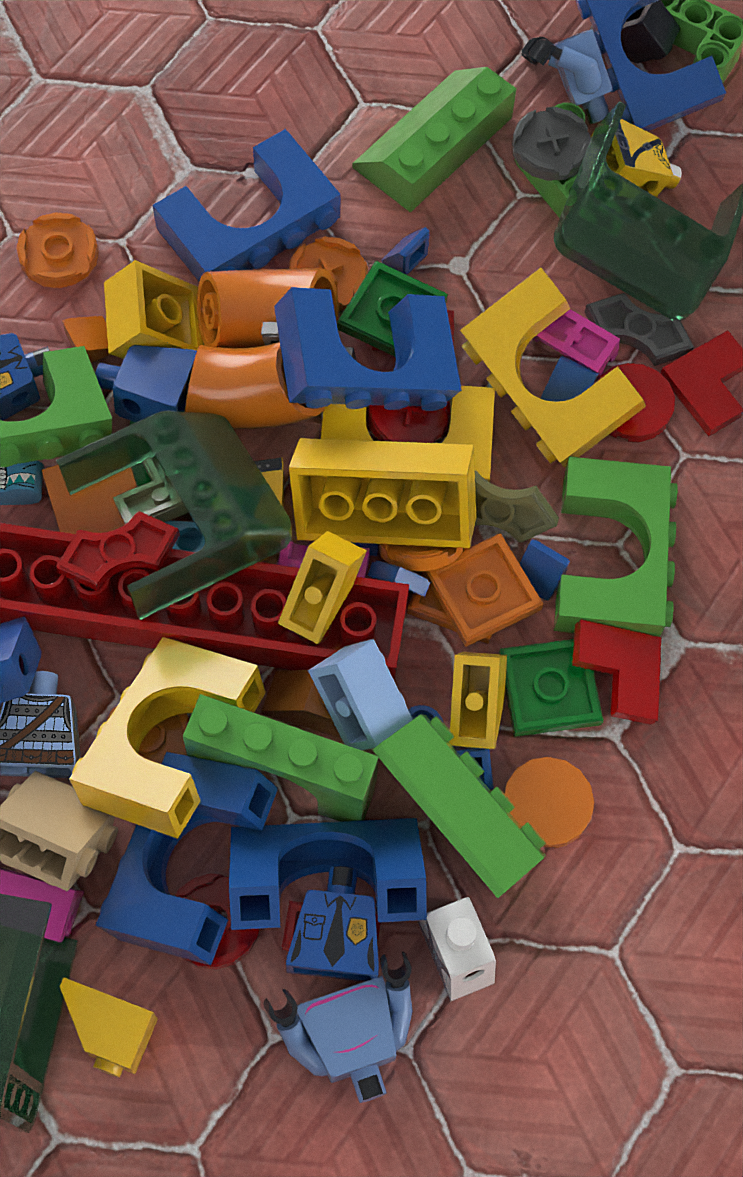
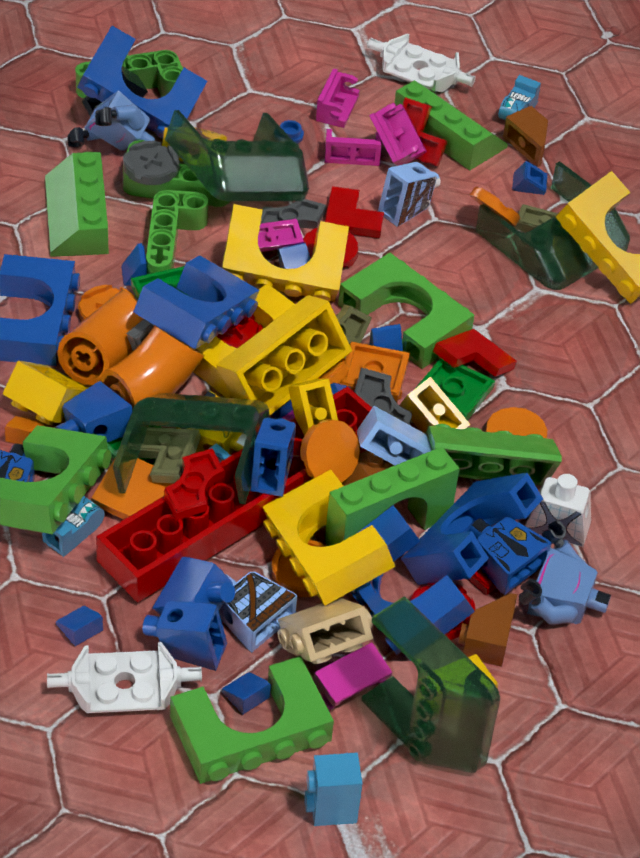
camera: 50 degrees left, 20 degrees down
none -> bright green beam [146,190,208,274]
none -> blue torso [251,418,296,497]
none -> orange tile [300,419,360,482]
none -> dark grey tile [354,368,413,425]
none -> dark orange slope [458,593,518,667]

